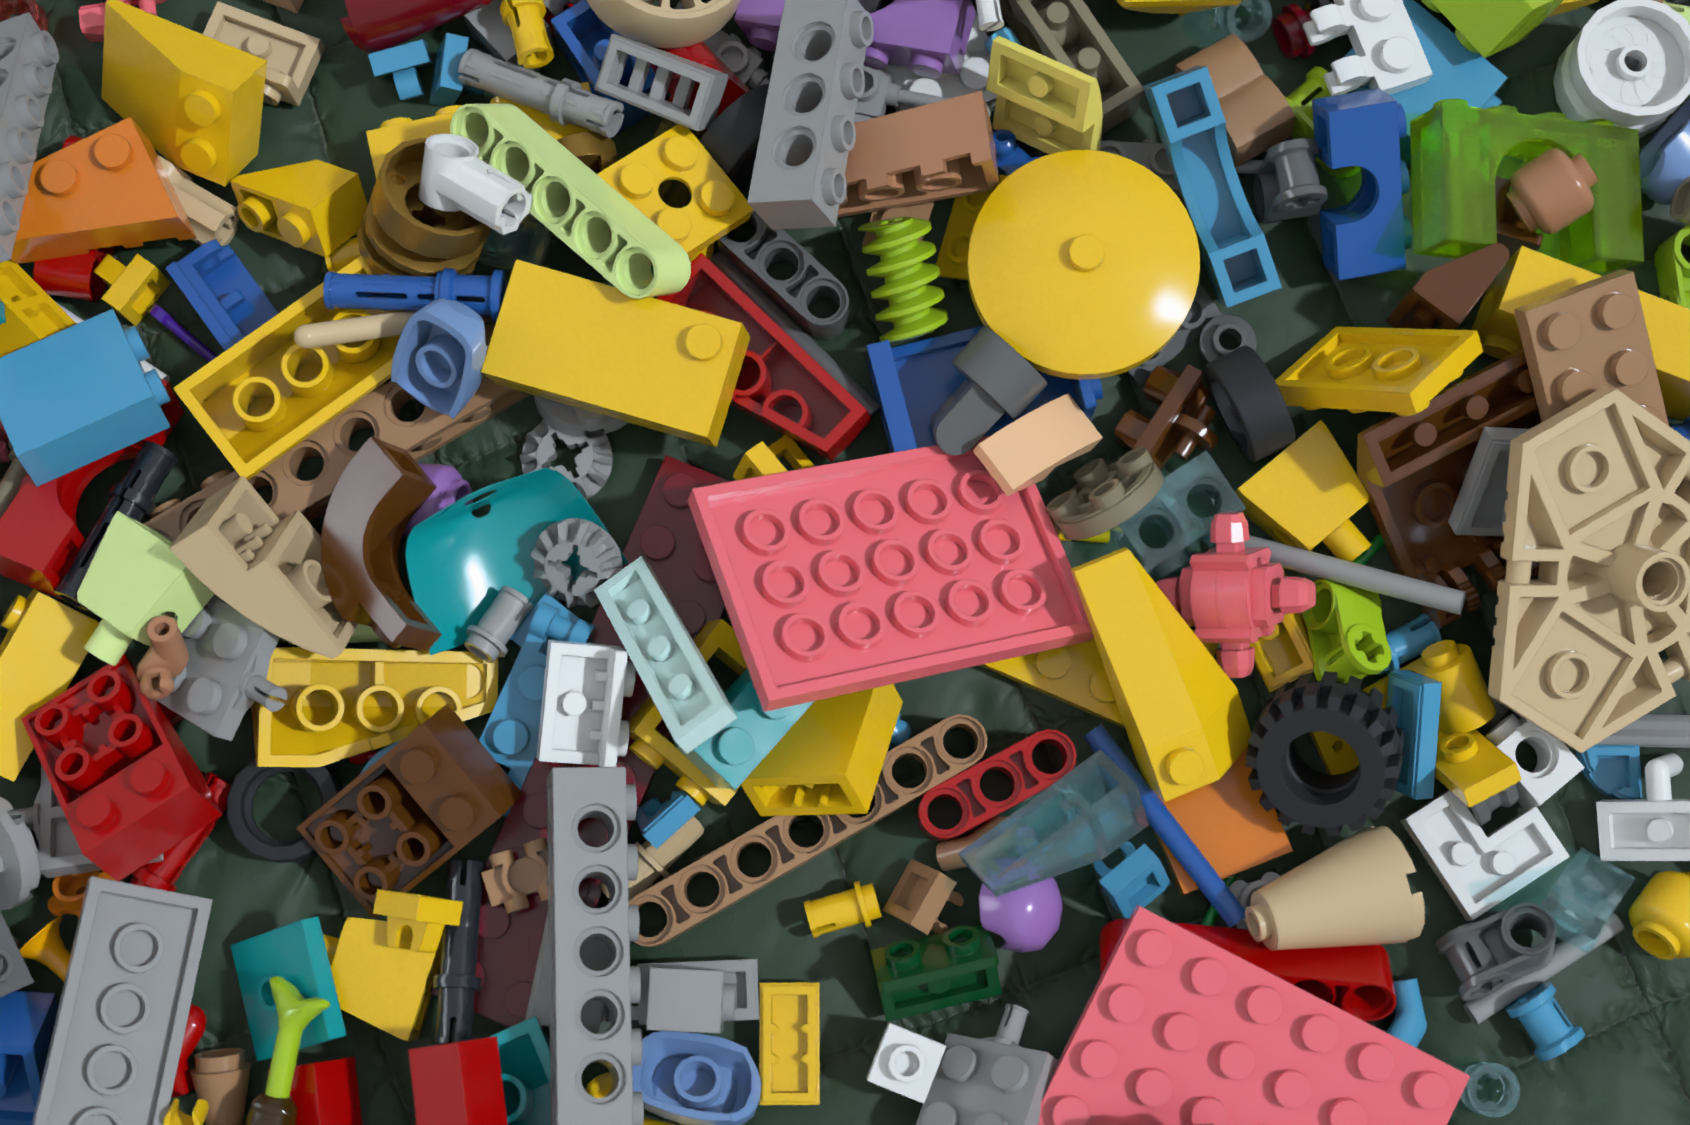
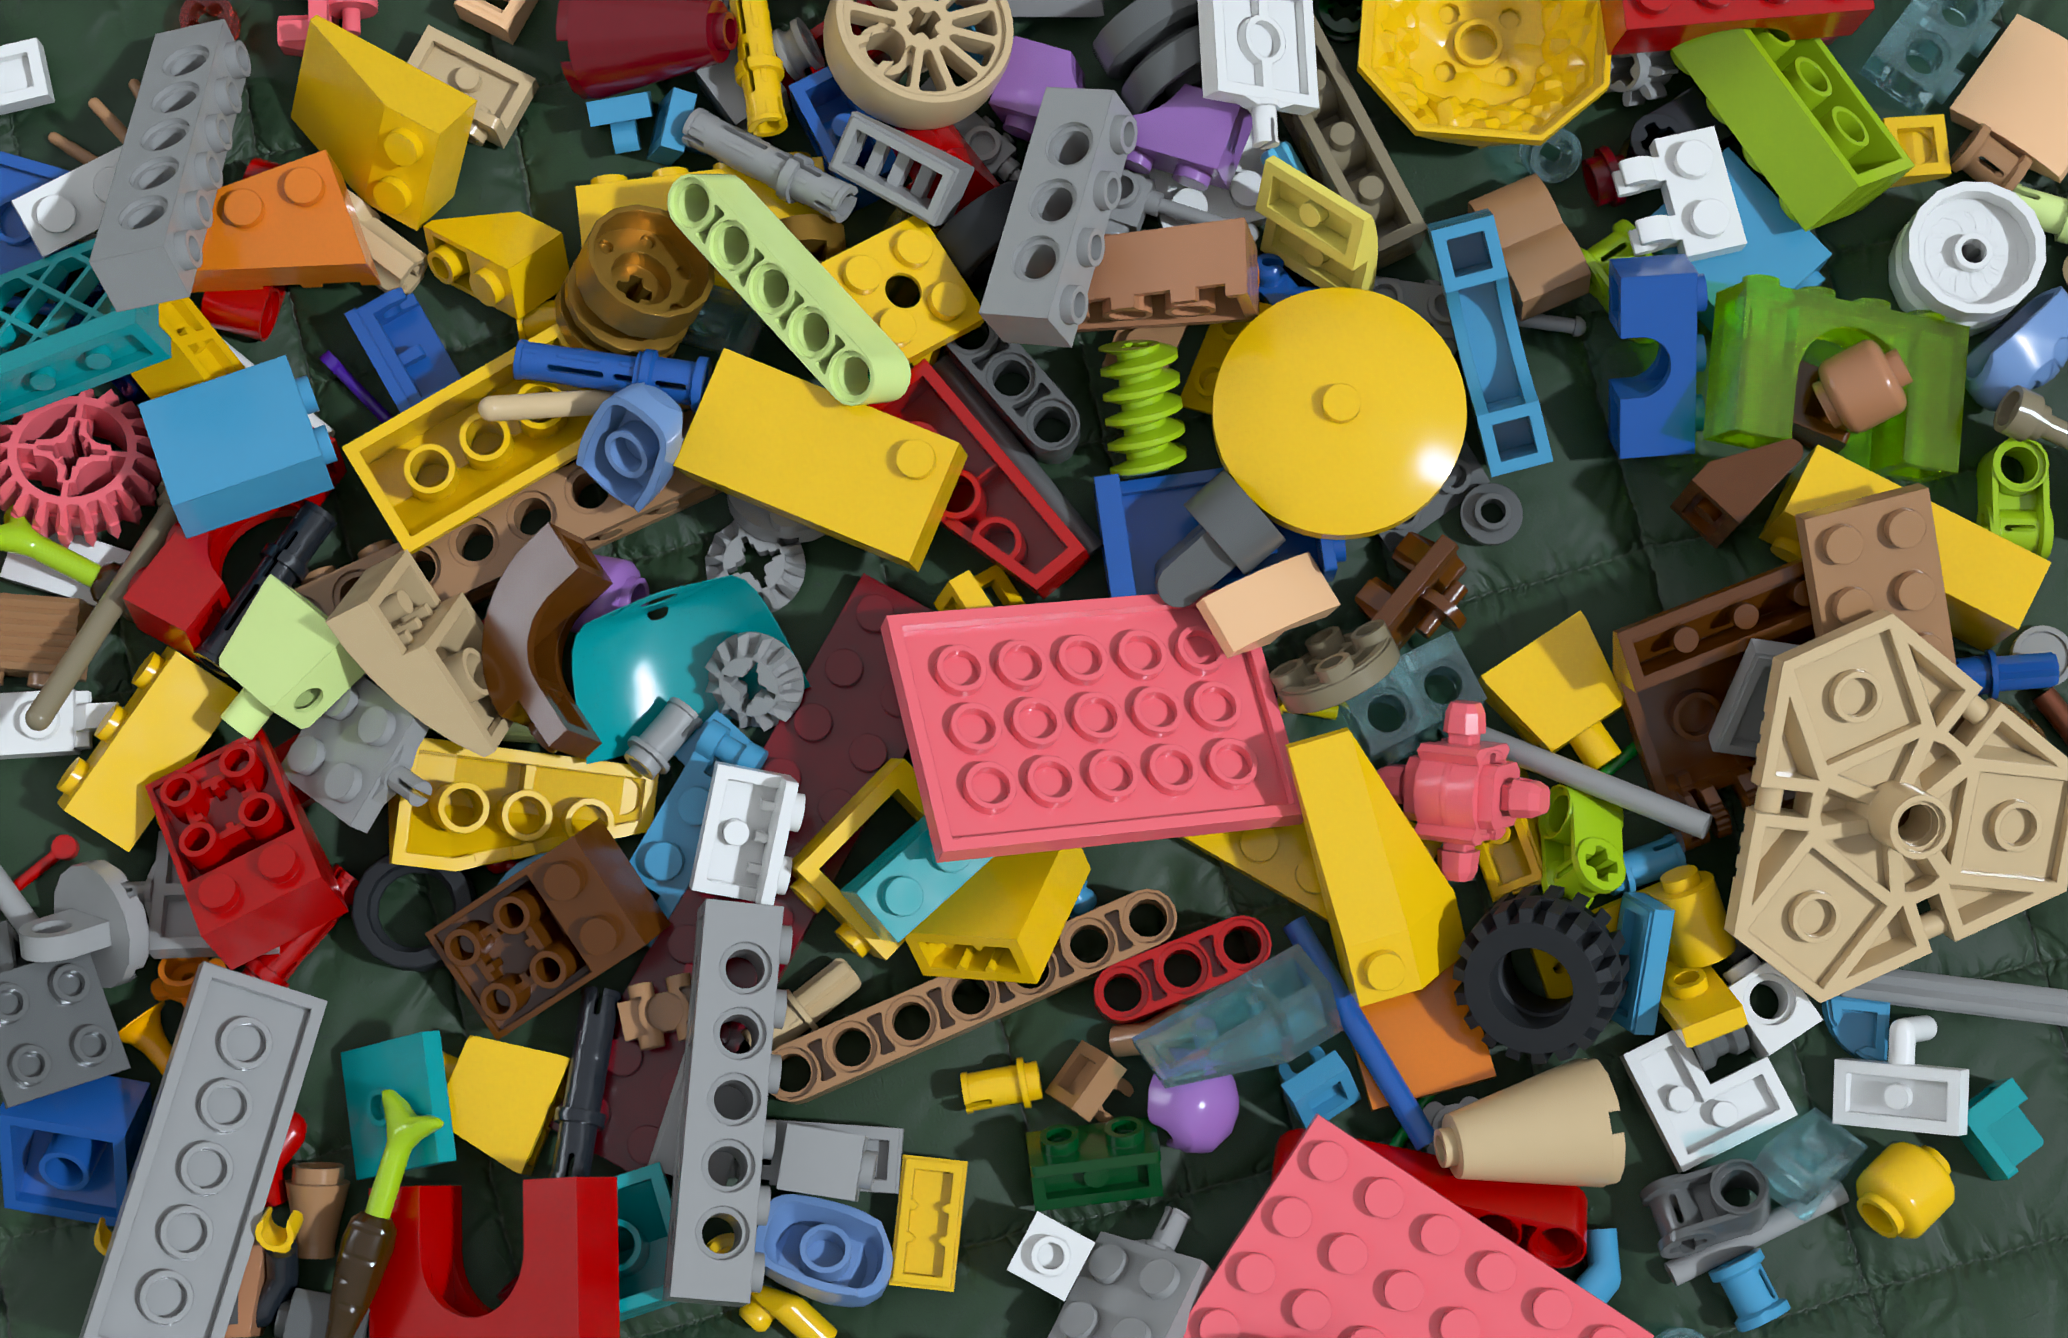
camera: 10 degrees right, 0 degrees up
yellow tile [93,253,171,326] -> none
nougat arm [136,616,189,699] -> none
yellow tile [373,889,463,954] -> none
white piece [418,134,532,235] -> none
light aqua plate [594,556,738,754] -> none
dark azure tile [635,790,701,849] -> none
black tyre [1204,345,1295,463] -> none
dark grey piece [1253,138,1328,223] -> none
yellow plate [1275,326,1483,416] -> none

